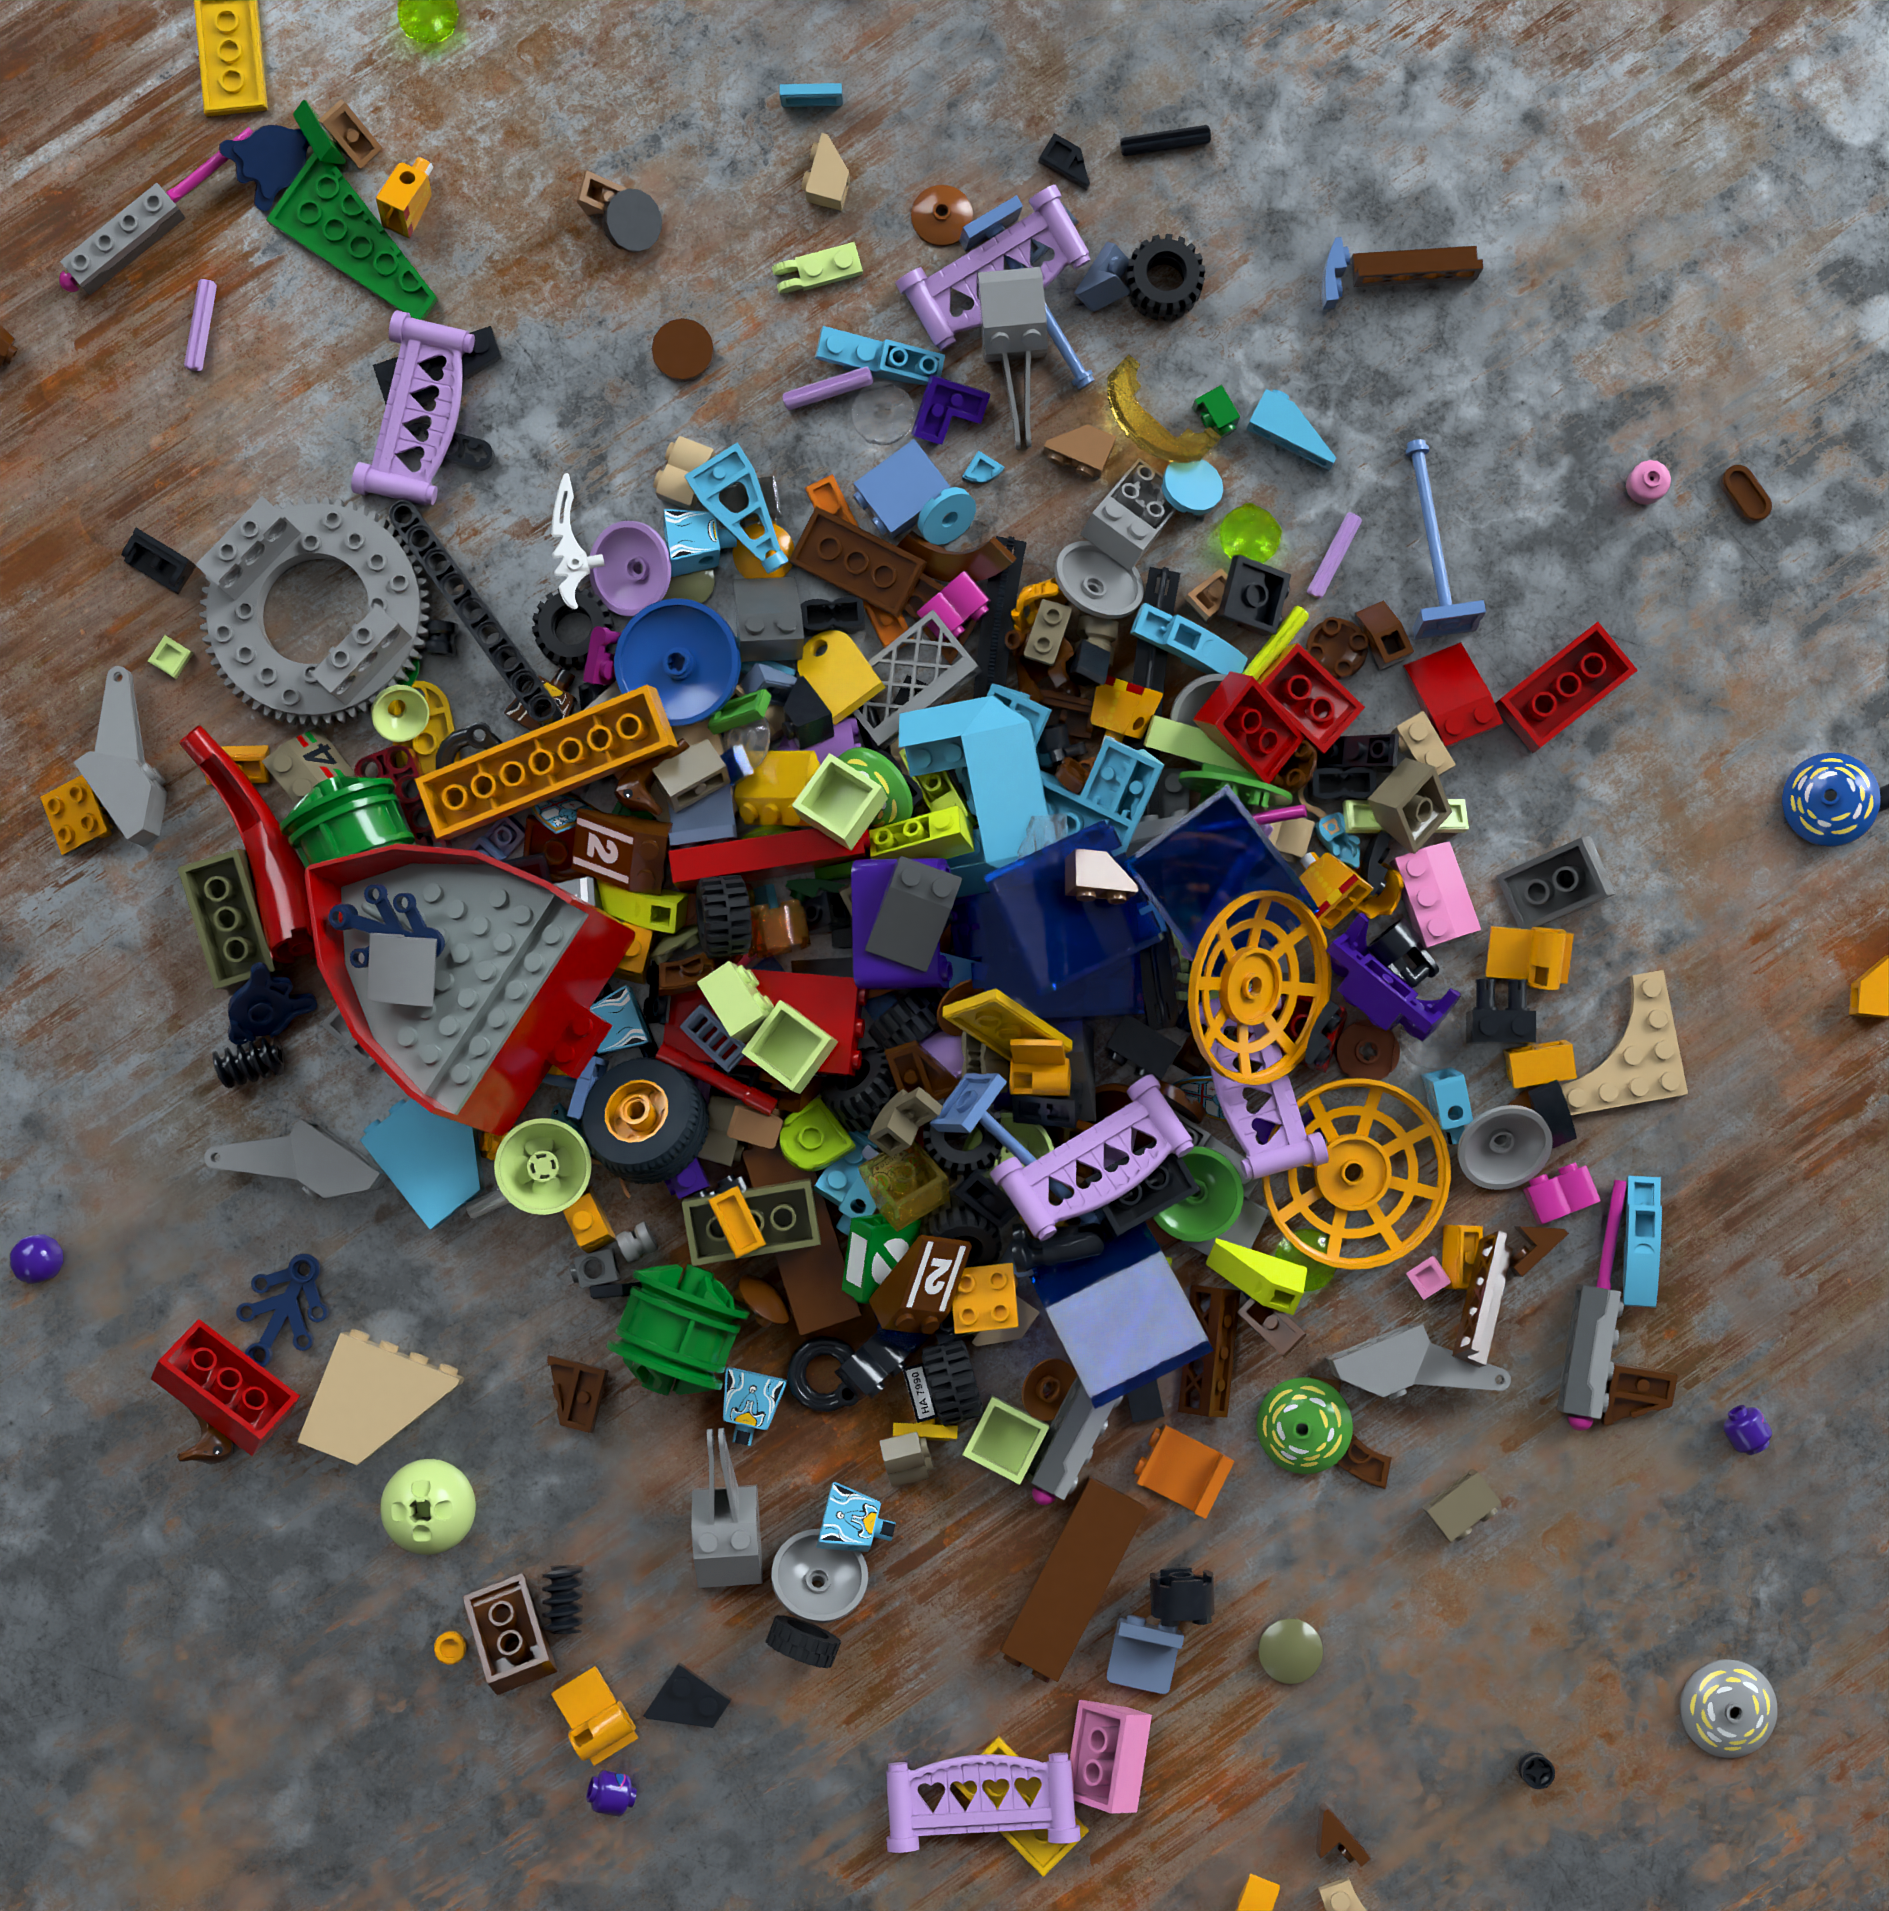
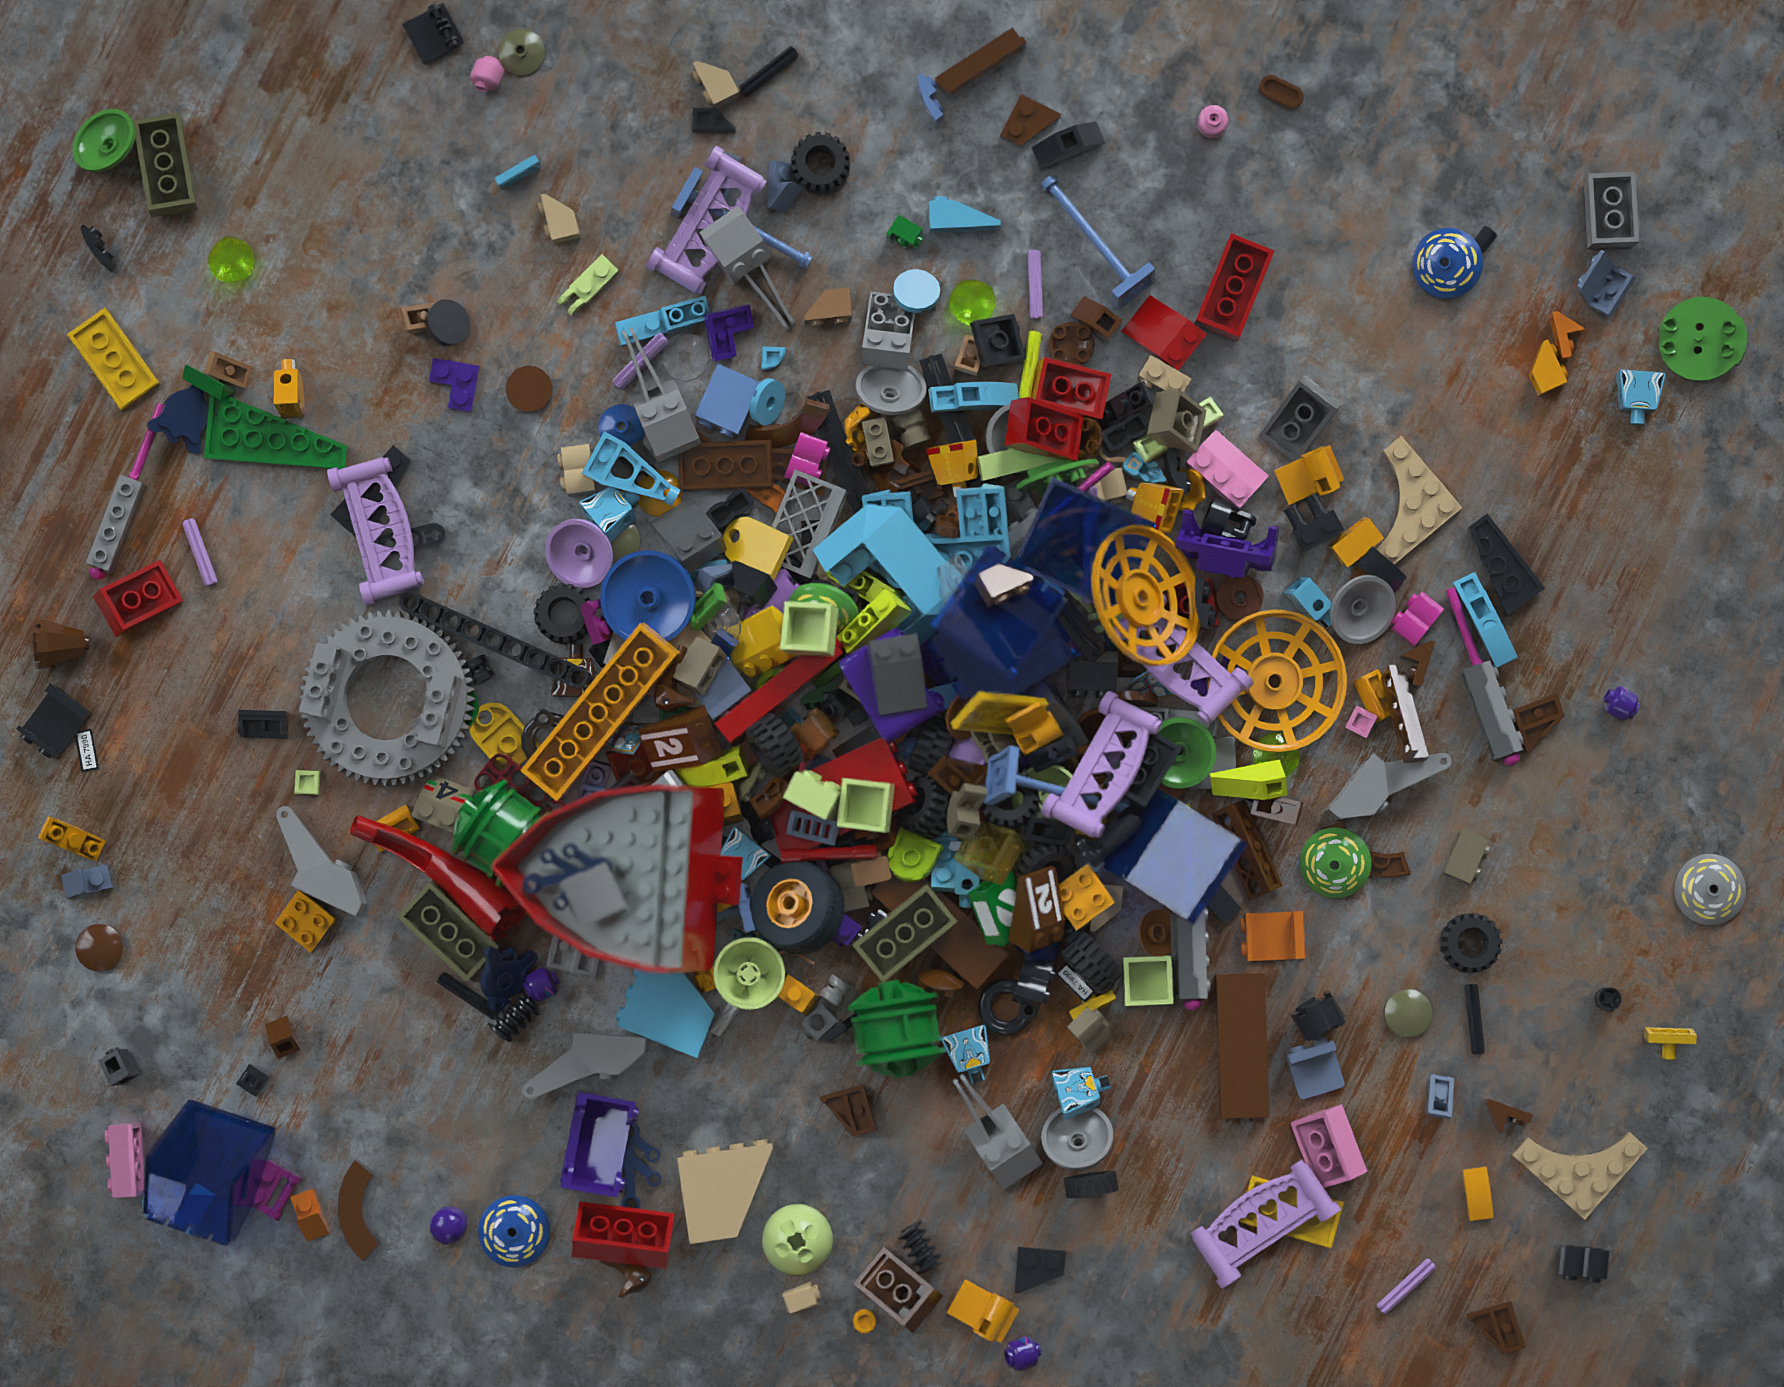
camera: 25 degrees left, 0 degrees up
yellowish green piece [371,685,429,742] -> none
white piece [551,473,605,609] -> none
light orange tile [708,1185,766,1259] -> none
dark orange dish [911,185,973,246] -> none
black slope [1066,639,1111,689] -> none
clear yellow windscreen [1107,354,1221,463] -> none
none -> red slope [93,560,183,637]
none -> dark purple plate [429,358,480,413]
none -> black axle [437,972,500,1020]
none -> blue dish [478,1195,550,1267]
none -> dark purple head [523,967,560,1002]
none -> dark purple windscreen [559,1091,639,1197]
none -> blue dish [598,404,645,449]
none -> light grey slope [622,327,702,462]
none -> tan slope [691,61,740,108]
none -> tan brick [783,1282,822,1316]
none -> reddish brown wing [1000,94,1061,147]
none -> black slope [1031,121,1105,169]
none -> sand blue slope [1424,1074,1454,1119]
none -> black tyre [1439,913,1503,973]
none -> black axle [1465,984,1485,1055]
none -> black wing [1467,513,1545,617]
none -> yellow tile [1644,1027,1697,1060]

